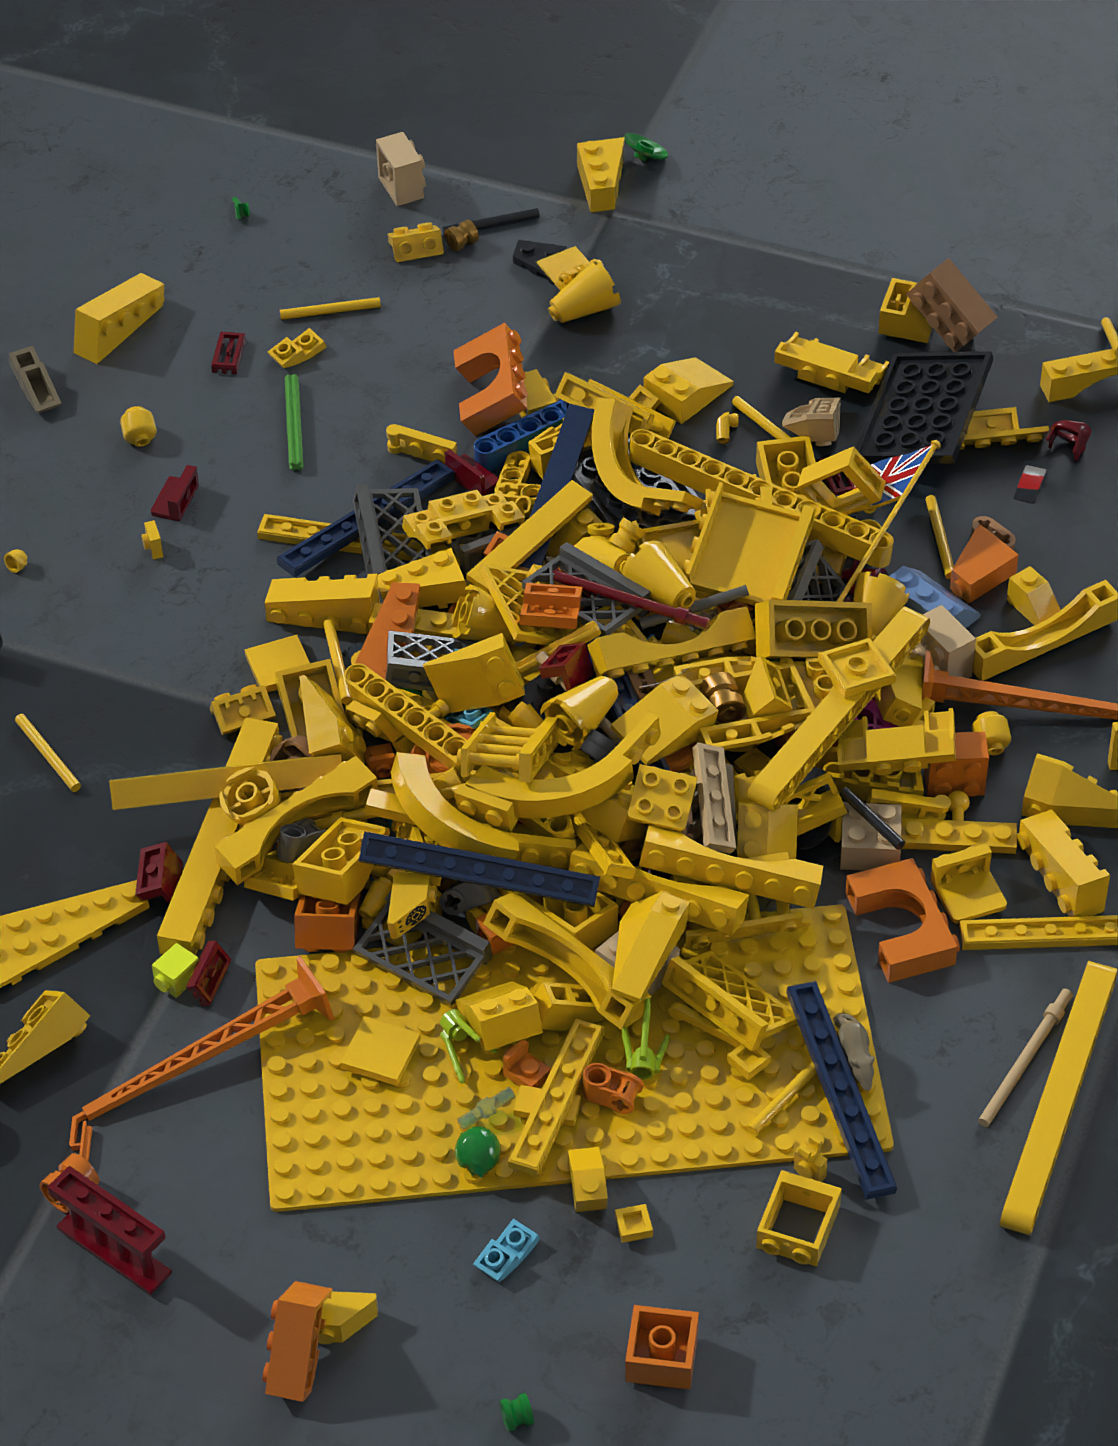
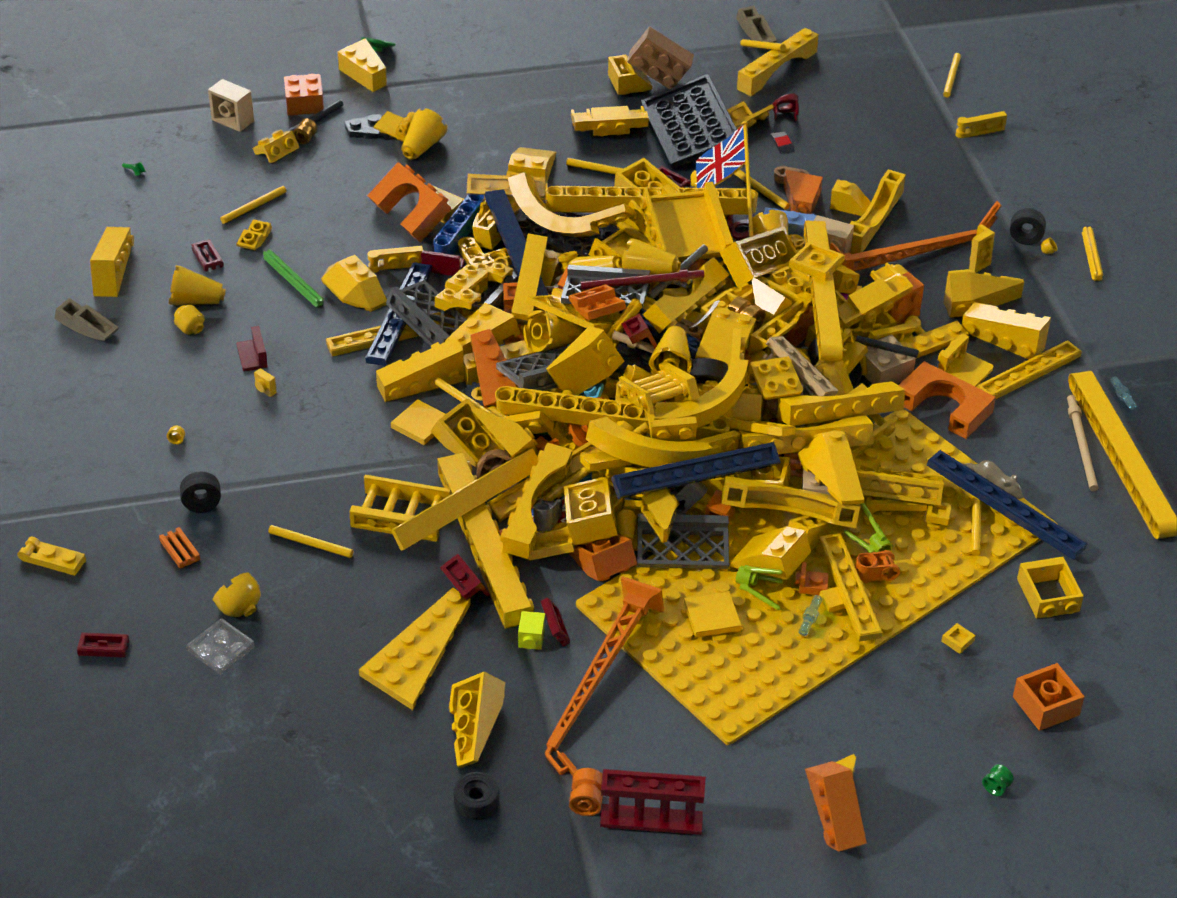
camera: 35 degrees left, 5 degrees down
yellow bracket [210,684,276,736] -> none
yellow cylinder [219,767,280,826] -> none
green hair [455,1126,501,1177] -> none
medium azure slope [473,1218,540,1282] -> none
yellow slope [568,1147,608,1212] -> none
yellow wheel [609,517,646,554] -> none
yellow arm [716,412,738,443] -> none
tan wedge [782,398,841,446] -> none
yellow plate [794,1135,828,1182] -> none
yellow window [797,446,886,515] -> none
none -> yellow cone [169,265,226,305]
none -> orange brick [284,74,324,116]
none -> yellow wedge [321,255,387,312]
none -> yellow fence [349,475,451,542]

